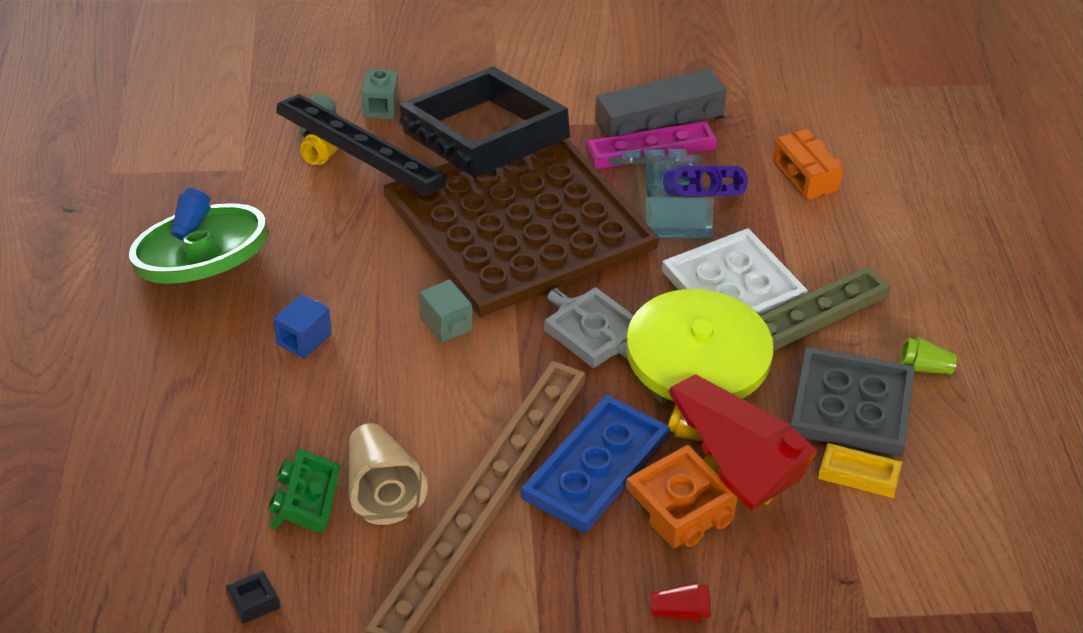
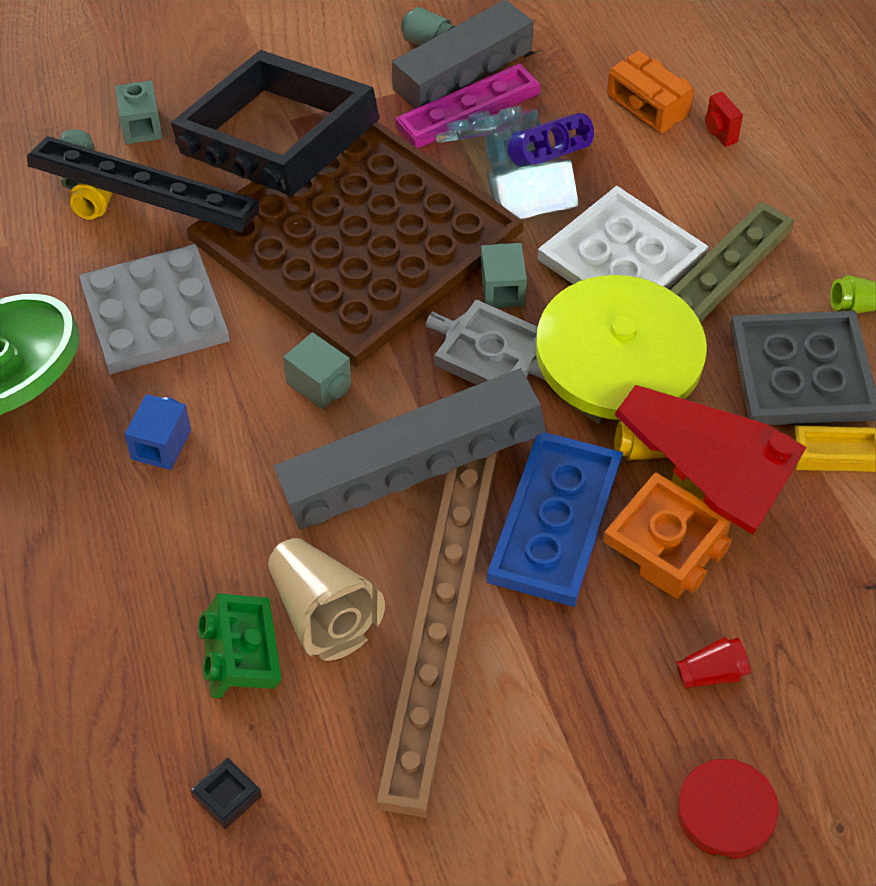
camera: 15 degrees left, 10 degrees up
none -> light grey plate [79,244,230,375]
none -> dark grey brick [274,368,546,530]
none -> sand green brick [401,7,455,47]
none -> sand green brick [480,243,527,308]
none -> red plate [705,91,743,147]

